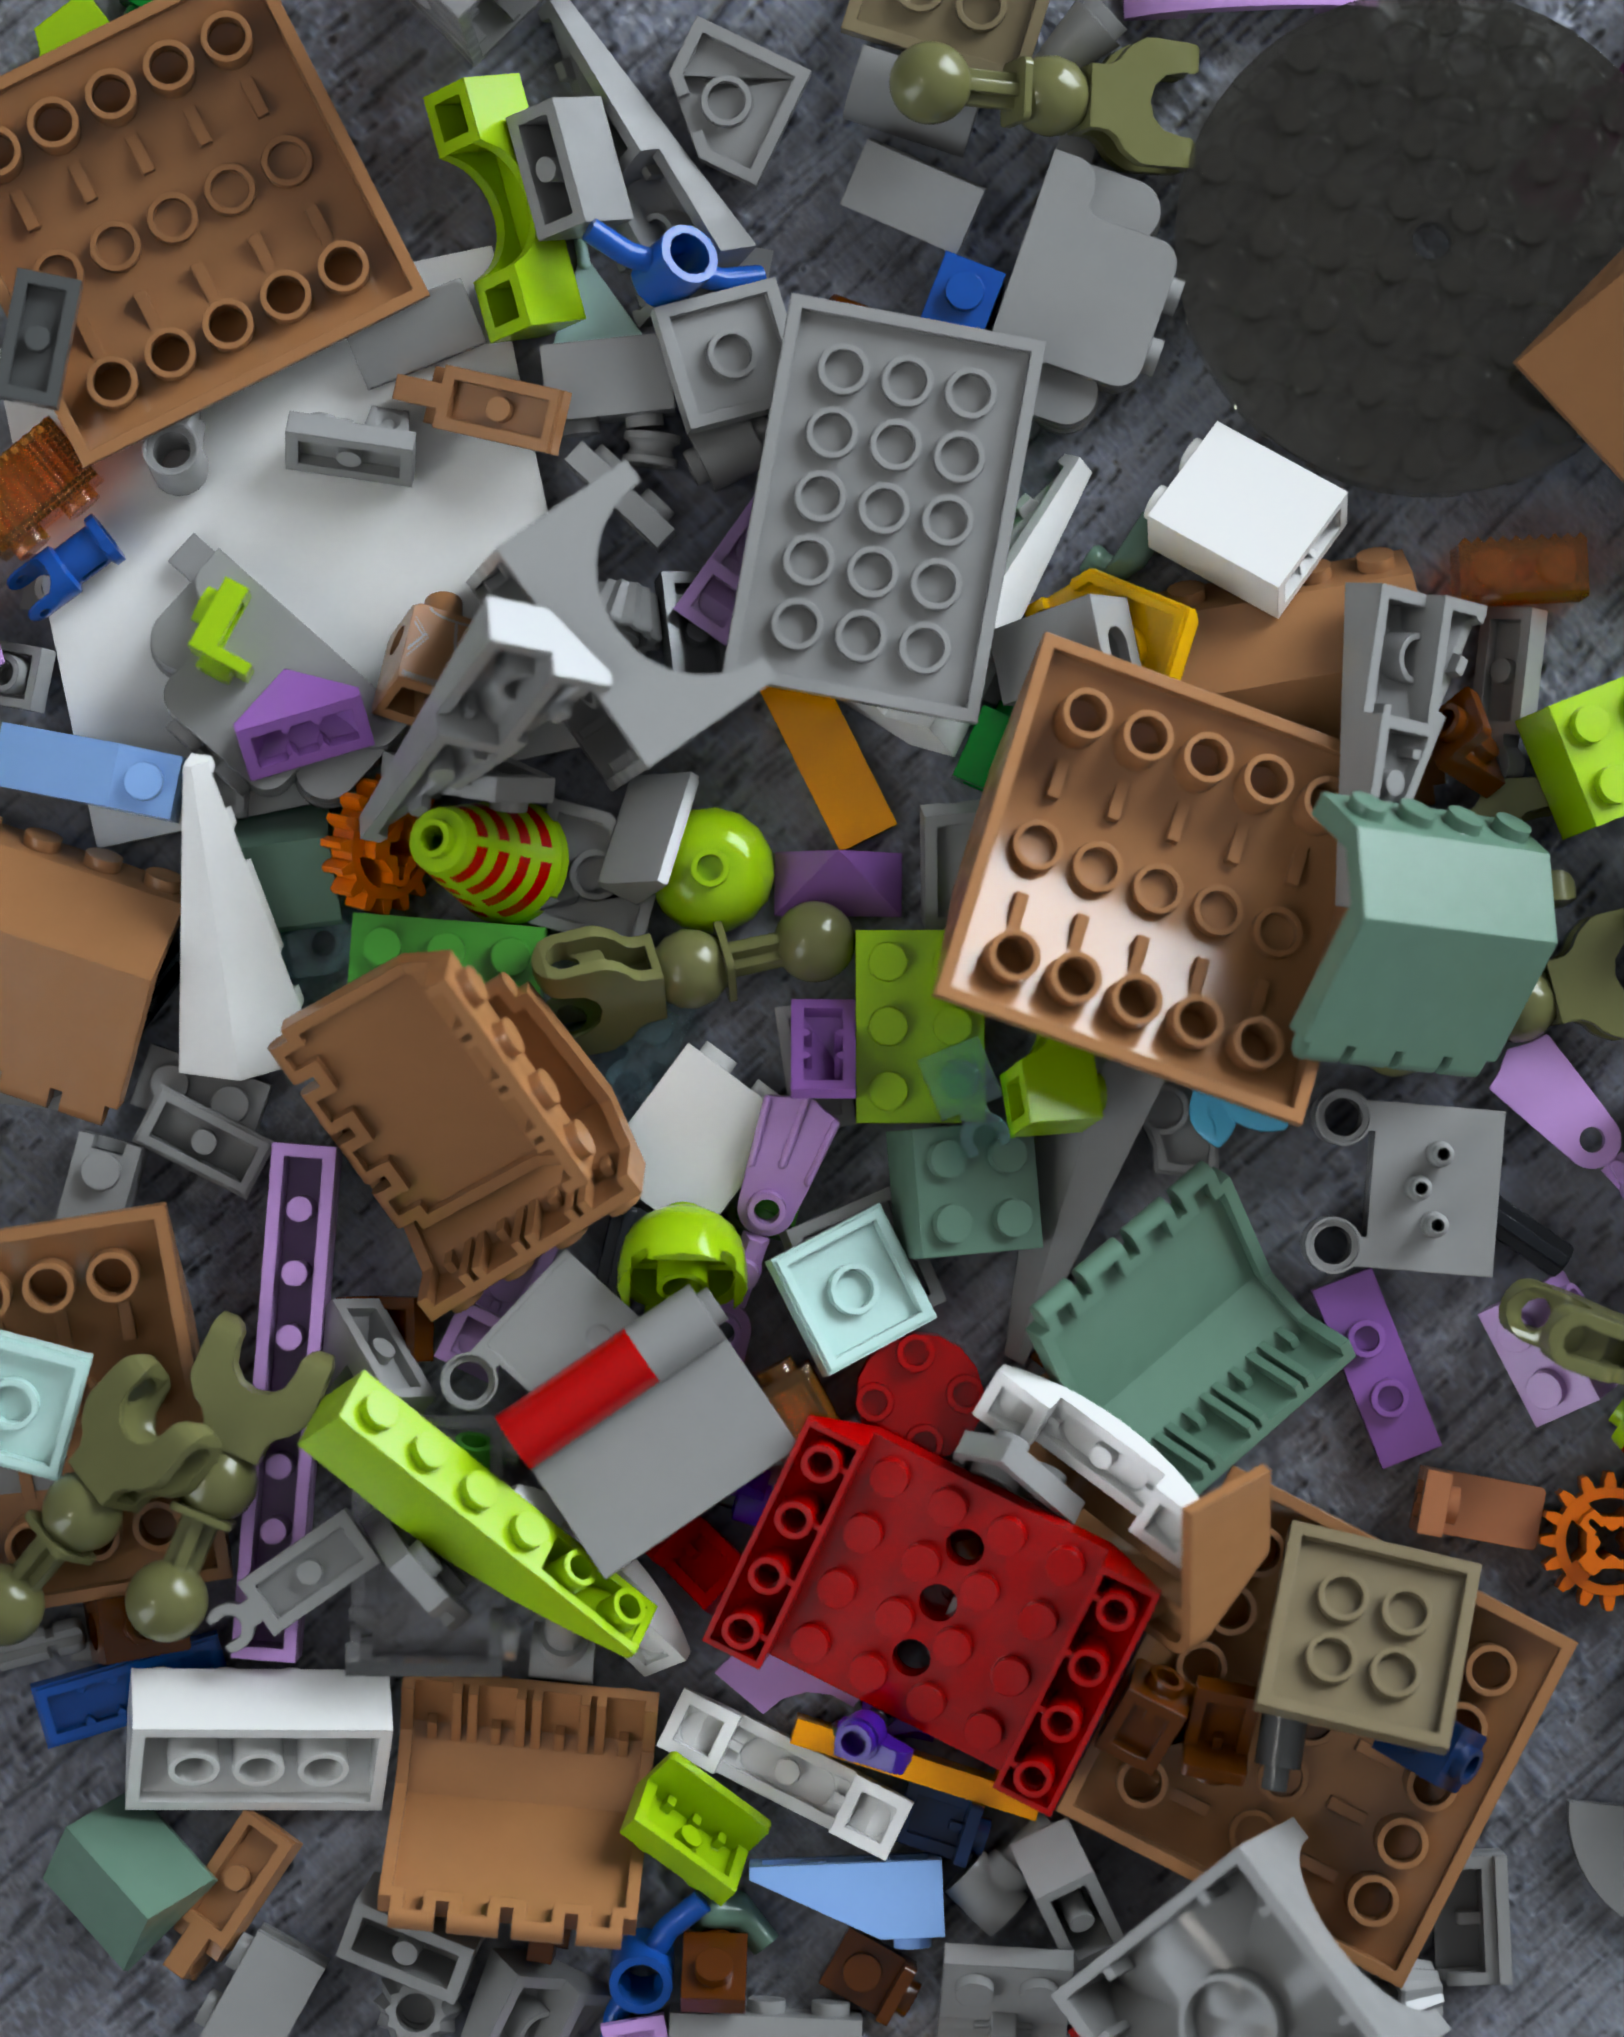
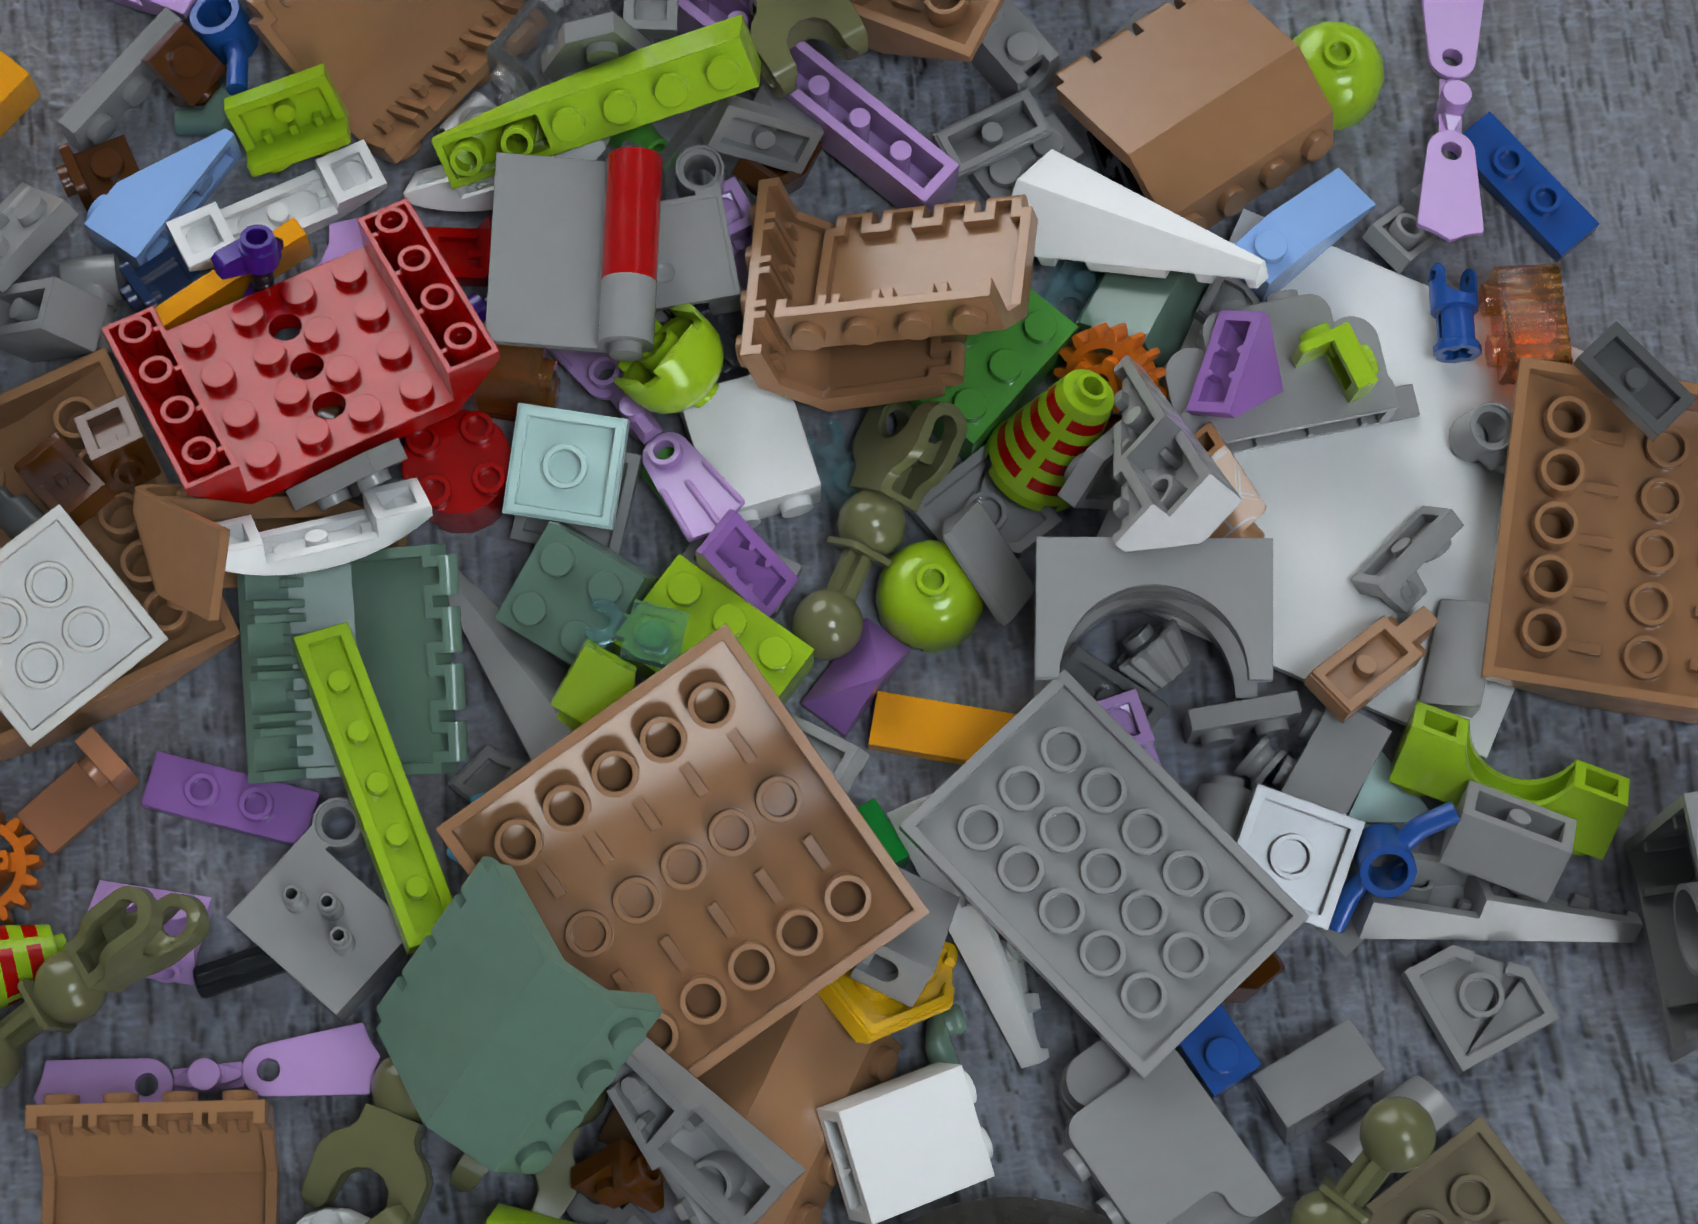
camera: 120 degrees right, 15 degrees down
none -> lime plate [292,621,452,955]

